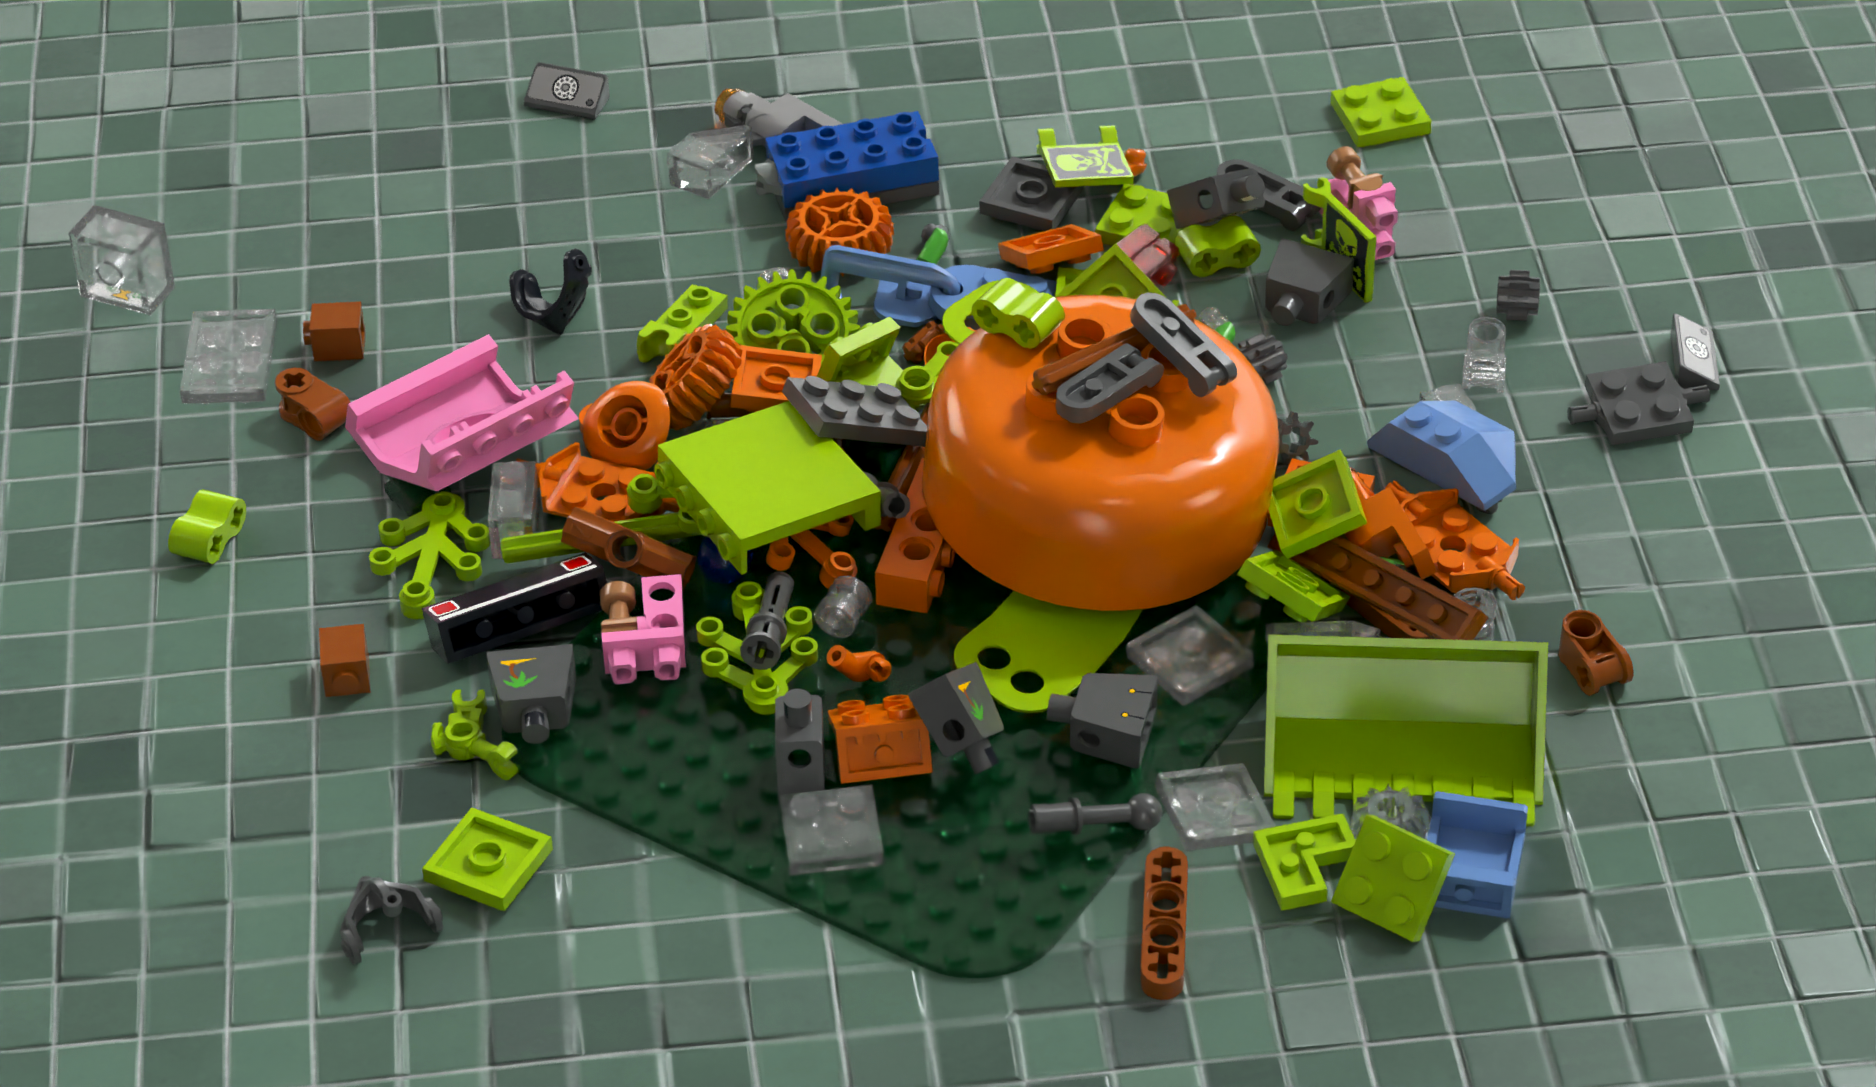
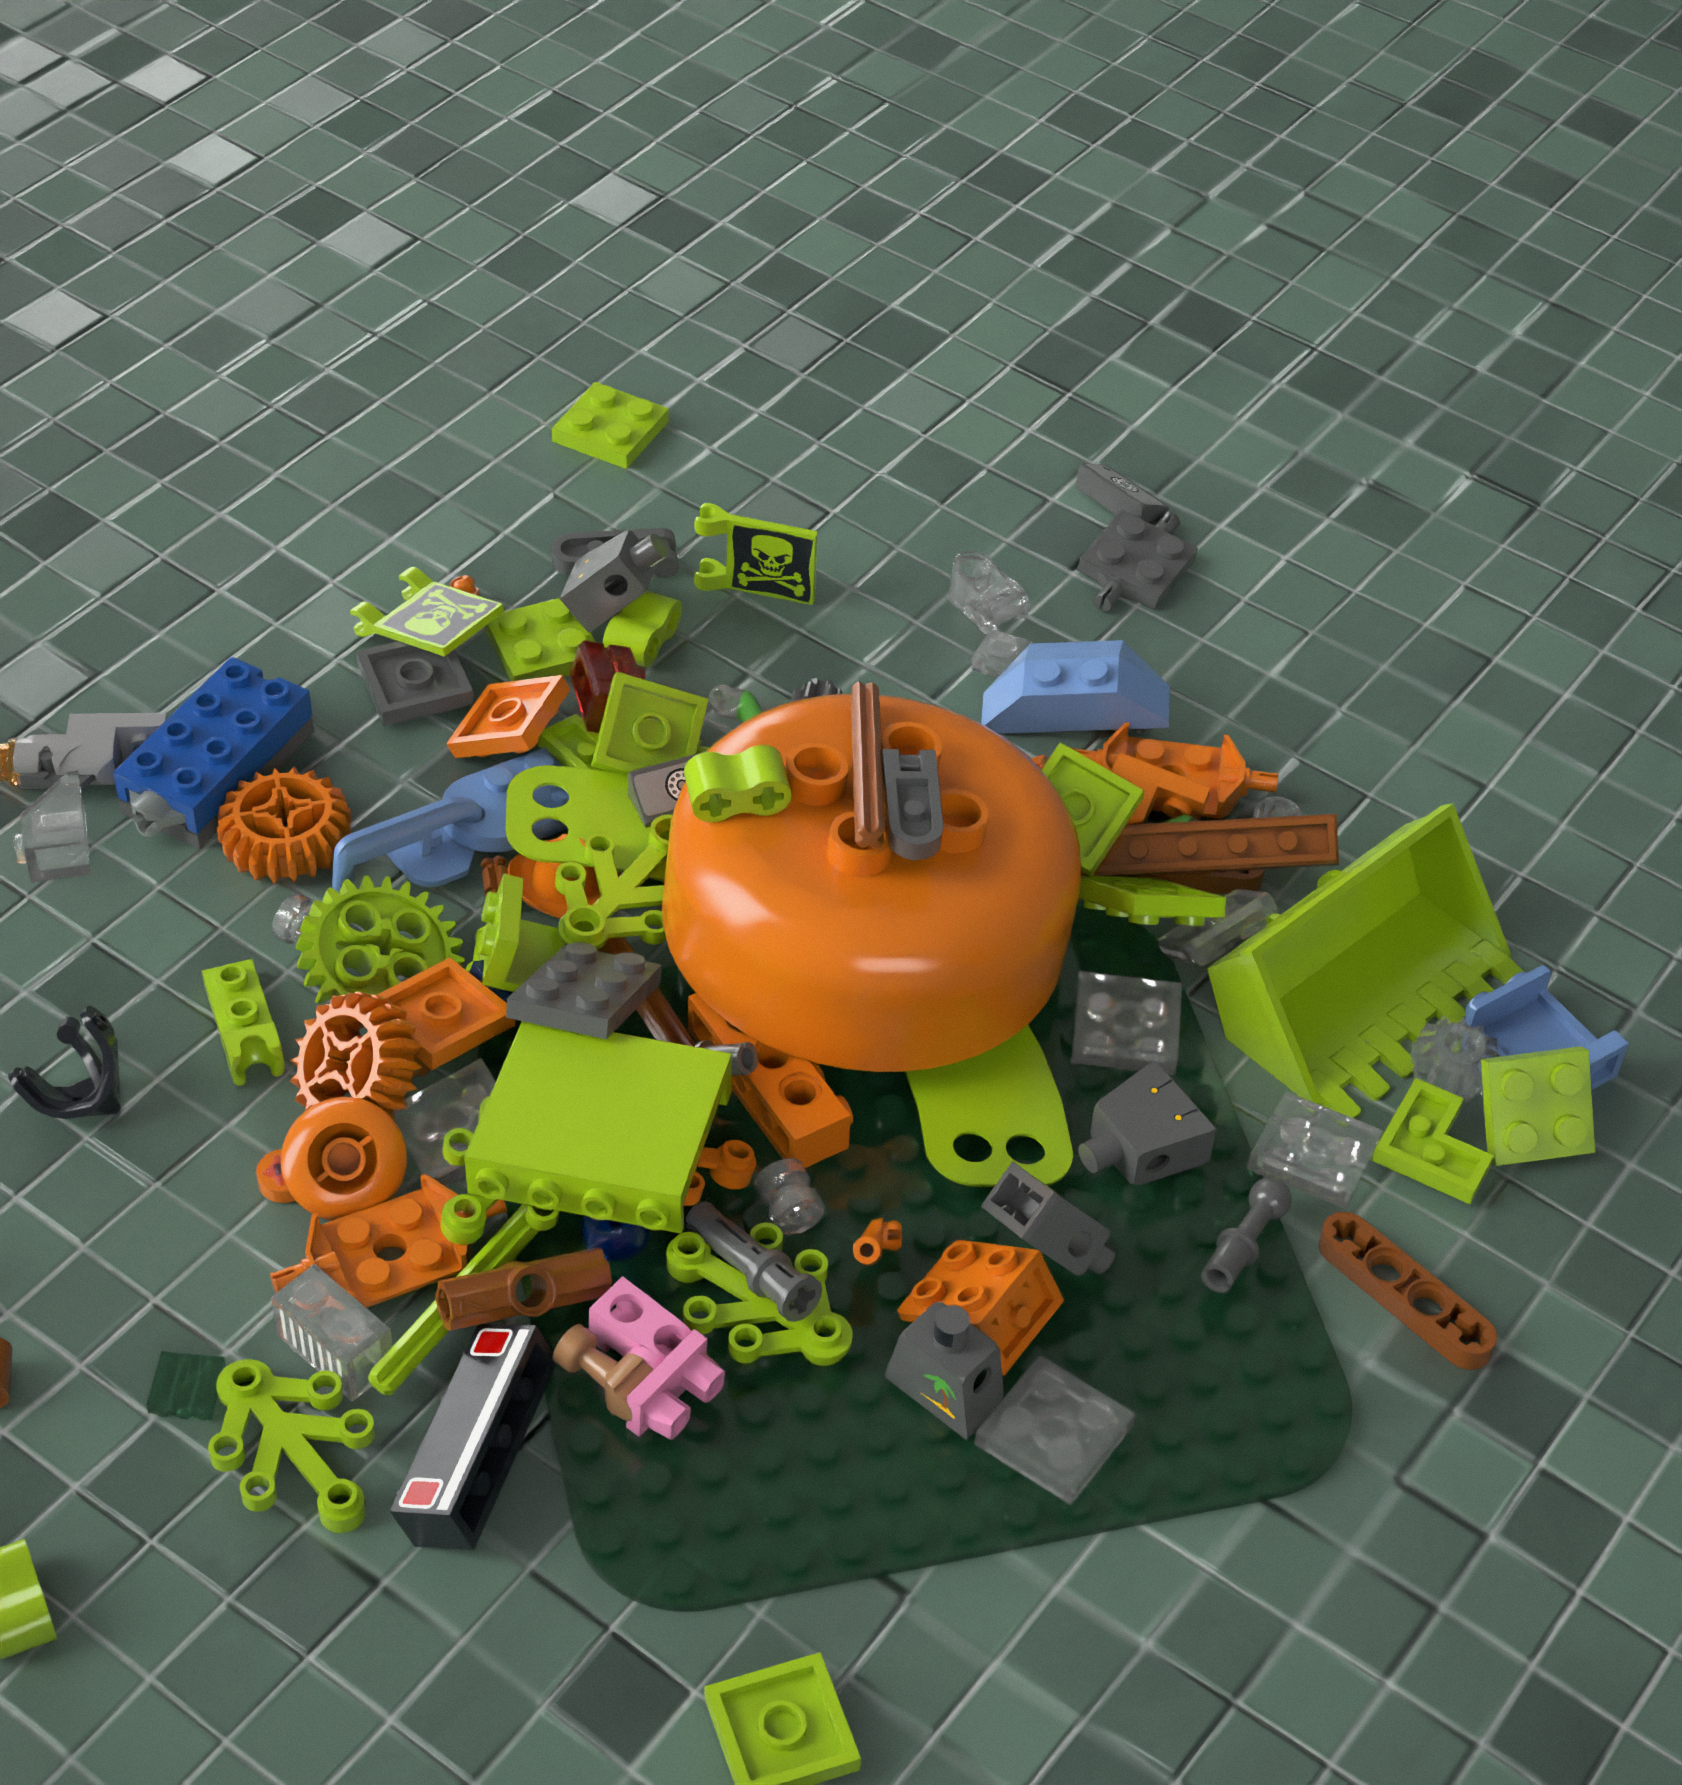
camera: 50 degrees left, 5 degrees up
dark orange brick [319,623,371,697] -> none
bright pink panel [345,334,579,491] -> none
lime piece [431,689,521,780] -> none
dark grey torso [486,644,576,744] -> none
bright green arm [916,223,950,265] -> none
dark grey plate [1130,292,1237,397] -> none
dark grey torso [1265,238,1354,326] -> none
bright pink hips [1319,146,1398,260] -> none
dark grey gear [1496,269,1540,321] -> none
dark orange piece [1558,610,1634,696] -> none

